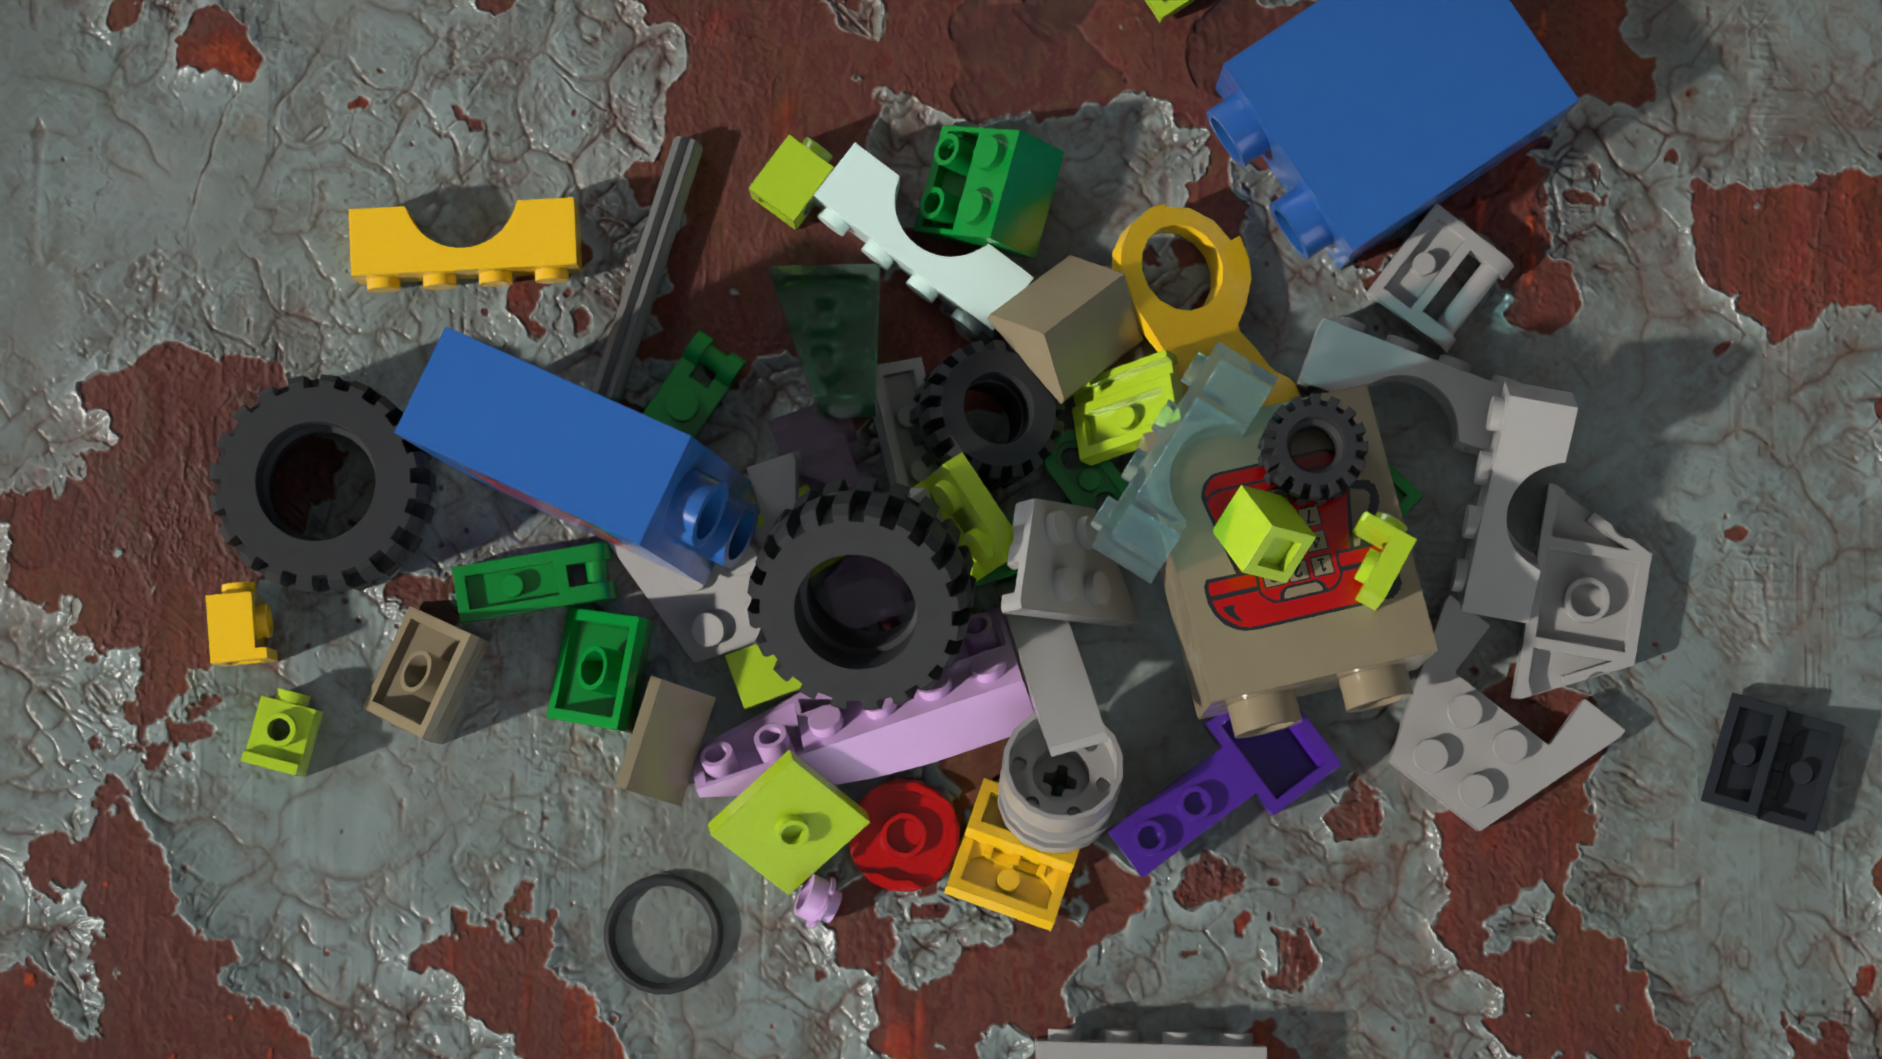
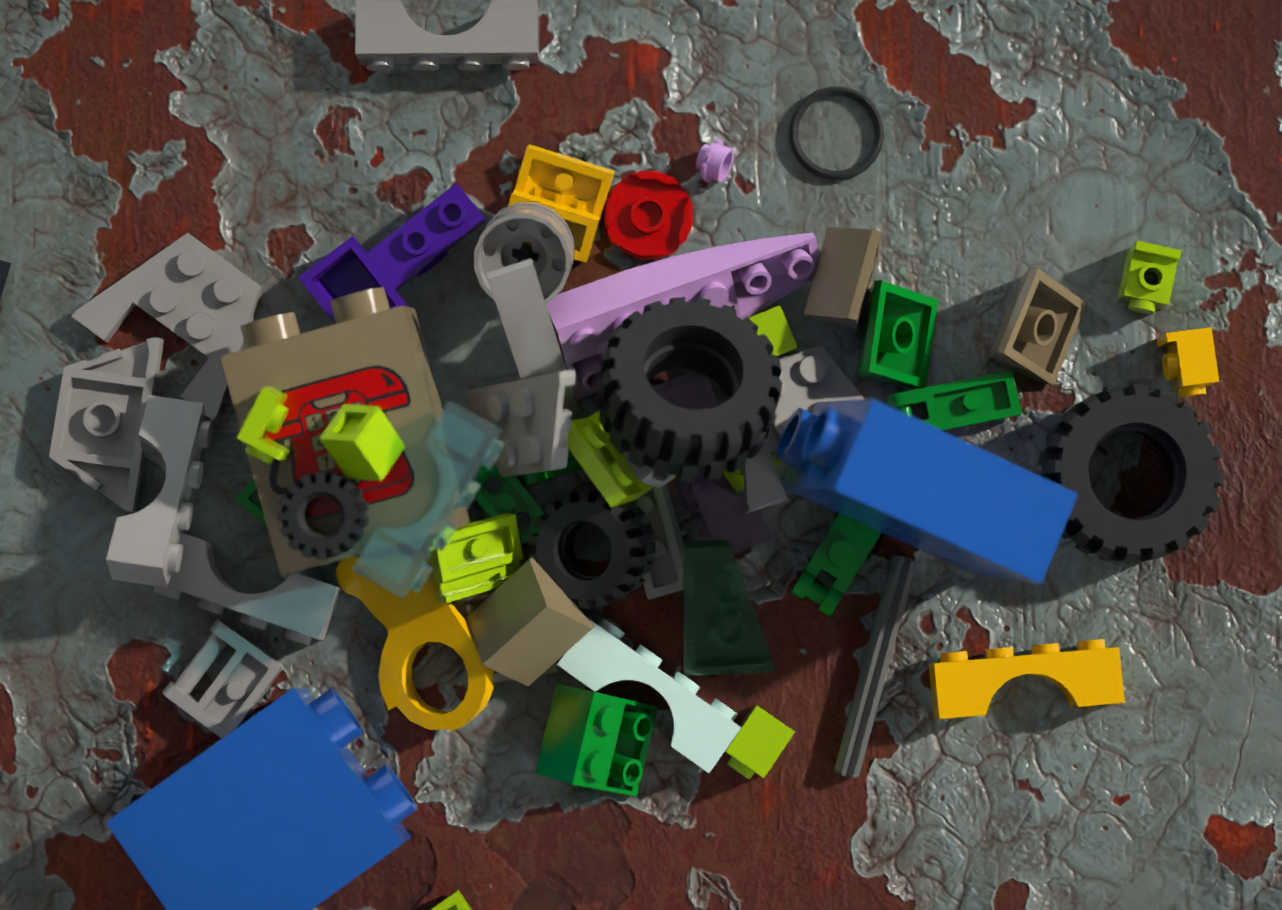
camera: 175 degrees right, 0 degrees up
lime plate [708,749,870,895] -> none

